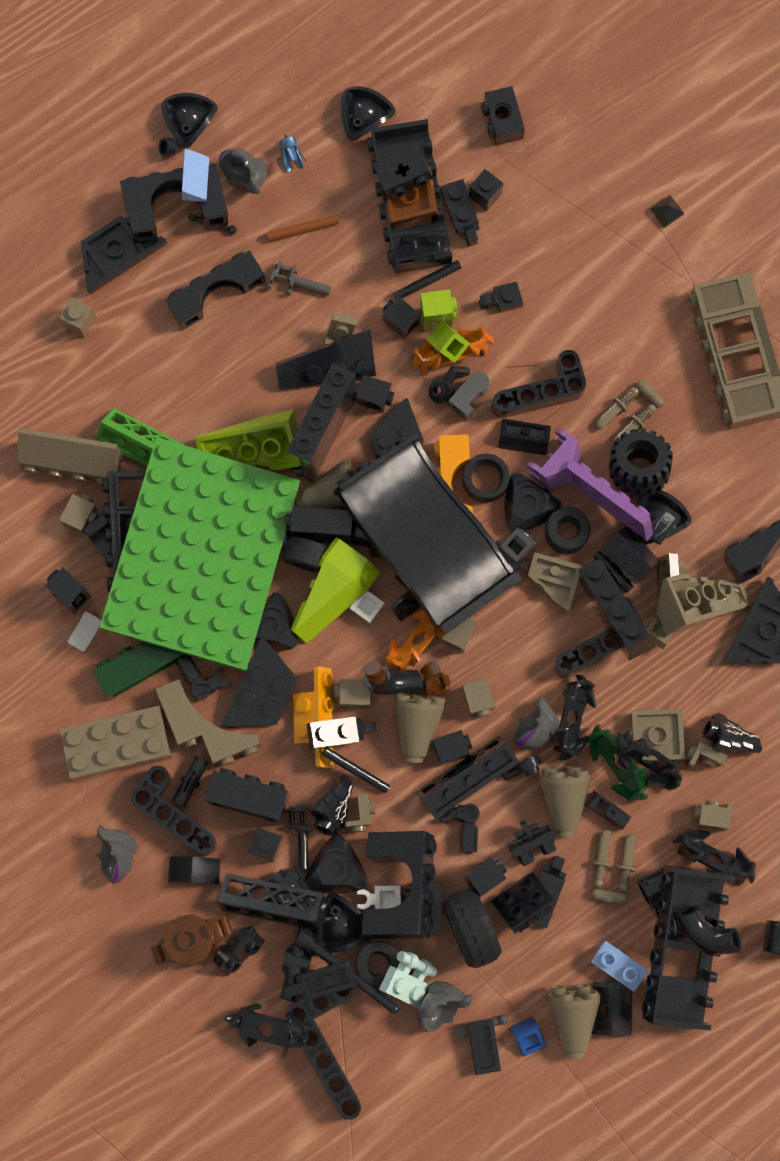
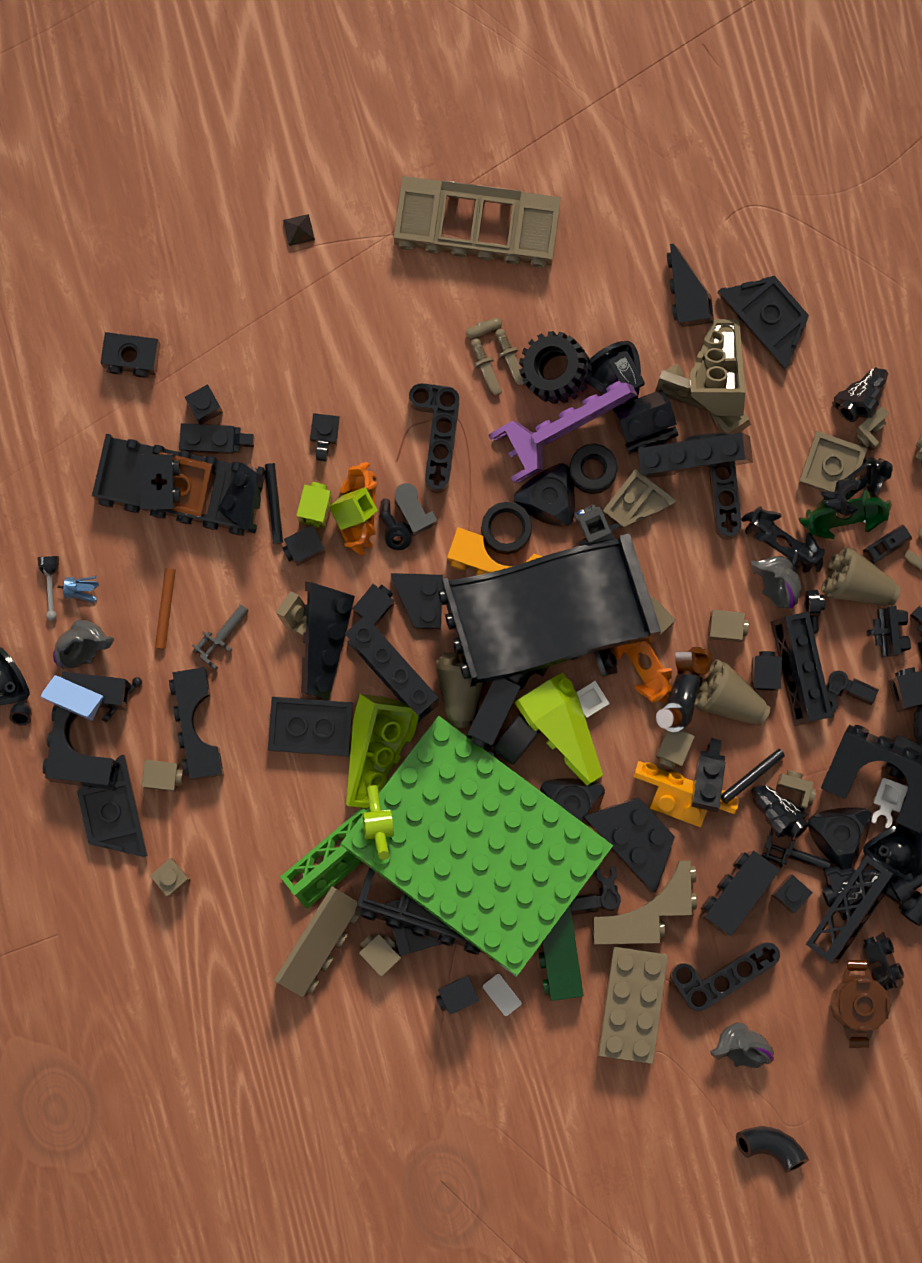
camera: 70 degrees left, 5 degrees up
black slope [168,856,221,885] -> none
black pin [171,756,209,808] -> none
black hat [341,86,396,141] -> none
black slope [498,419,551,455] -> none
none -> hinge [37,556,59,621]
none -> dark tan brick [141,759,183,792]
none -> black plate [268,697,353,757]
none -> lime piece [362,785,394,860]
none -> black cylinder [736,1126,809,1173]

